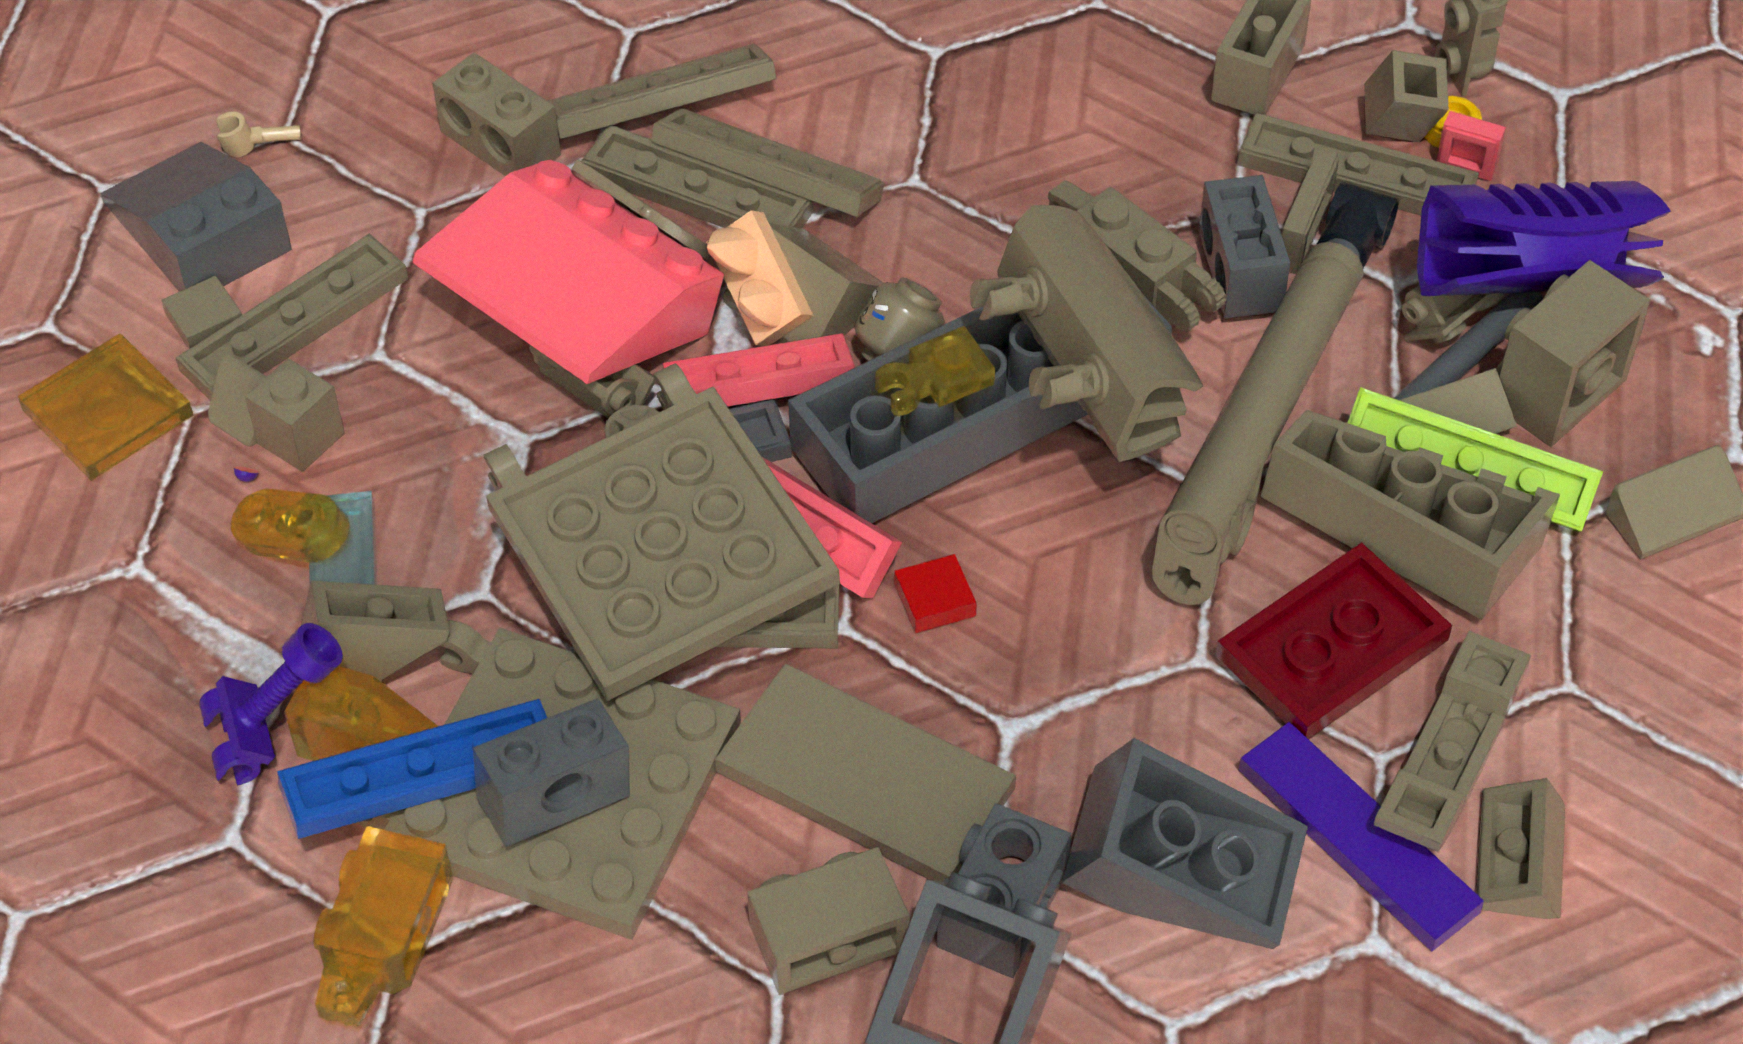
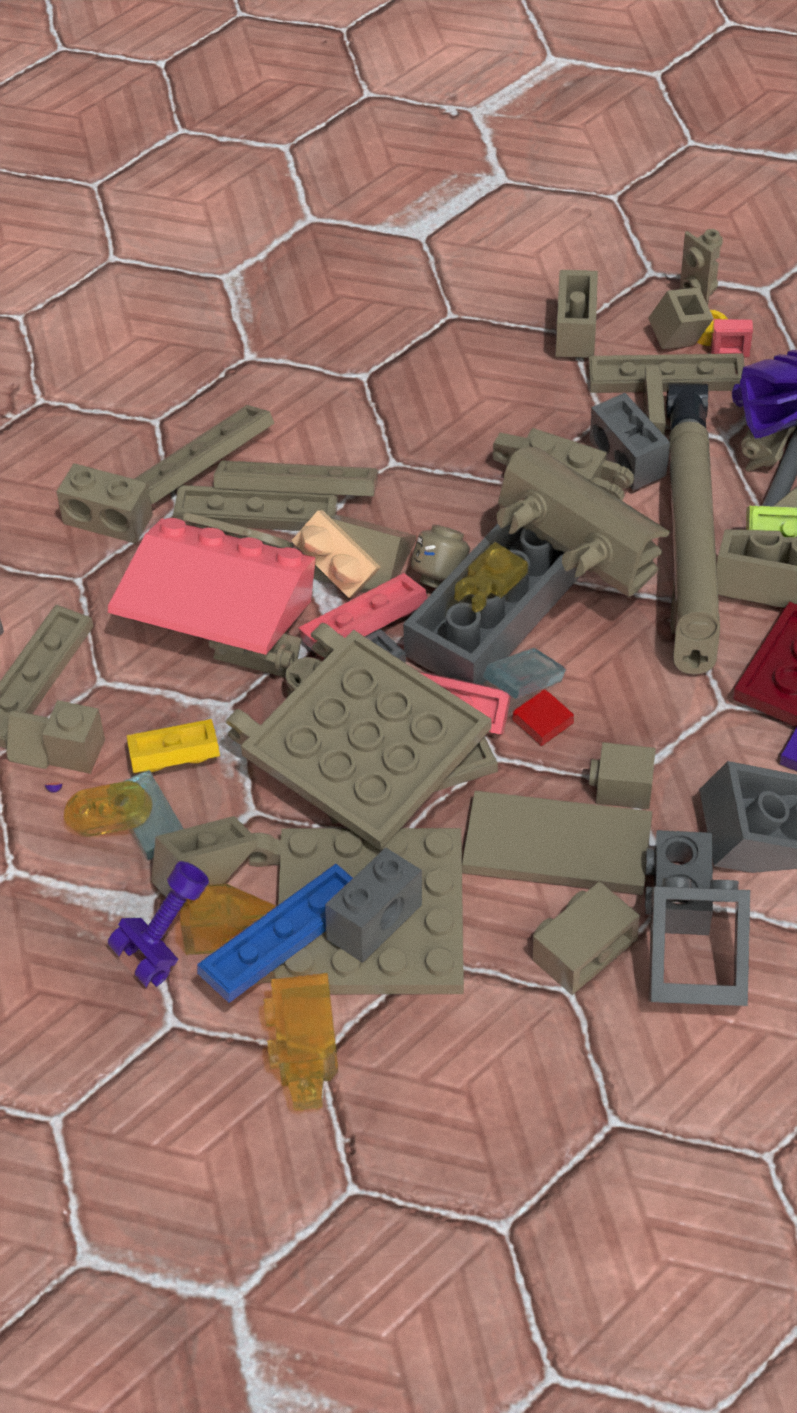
camera: 20 degrees left, 0 degrees up
none -> yellow plate [126,719,220,773]
none -> clear light blue tile [483,648,566,699]
none -> dark tan brick [589,742,656,809]

